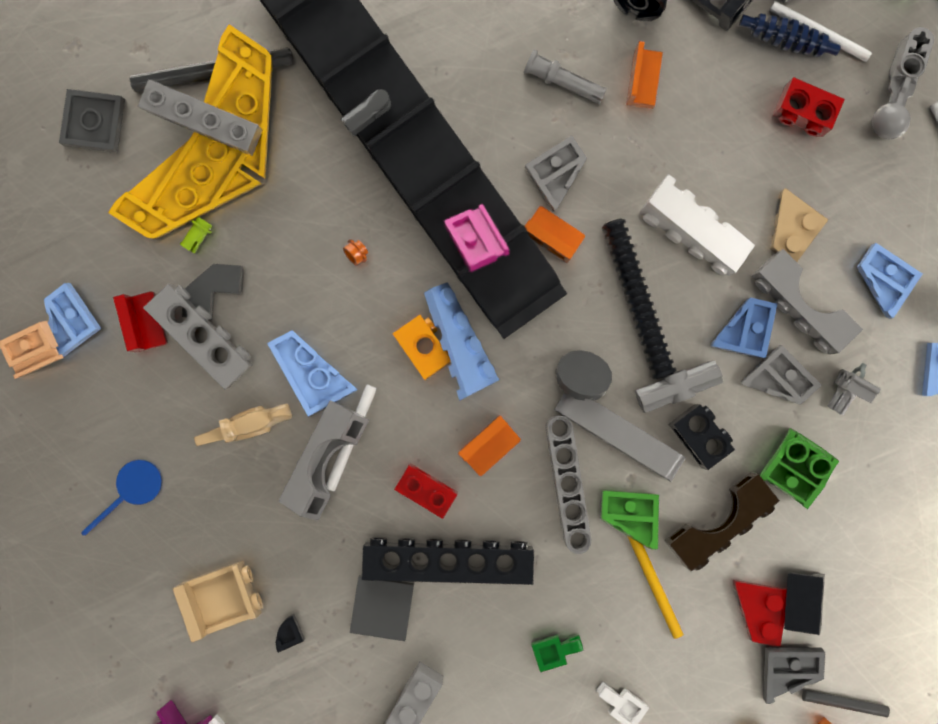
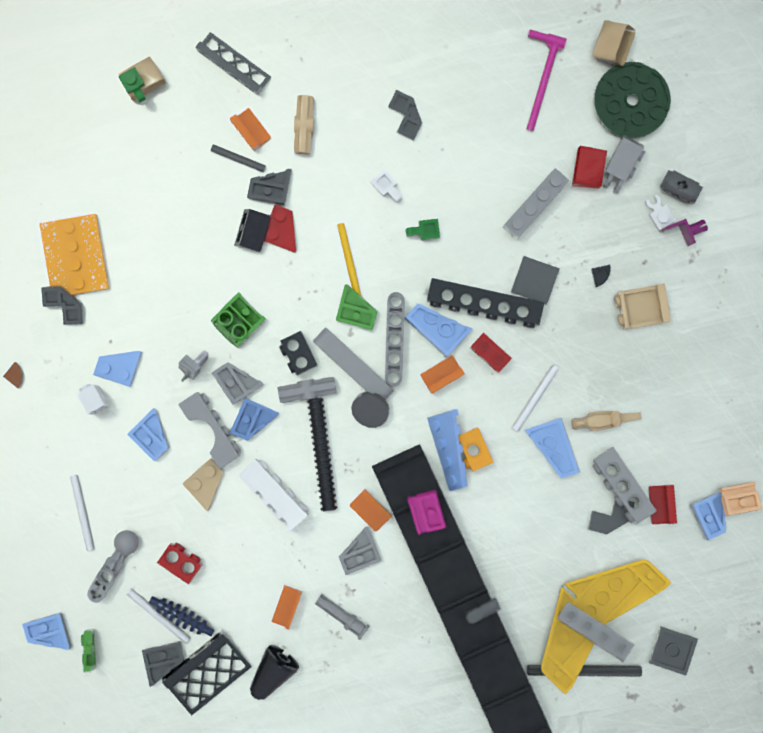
camera: 175 degrees left, 0 degrees up
blue piece [81,460,162,536] -> none
lime pin [180,217,212,254] -> none
light grey arch [279,400,369,520] -> none
orange plate [343,239,368,266] -> none
dark brown arch [665,472,780,572] -> none
none -> light blue wing [405,303,472,357]

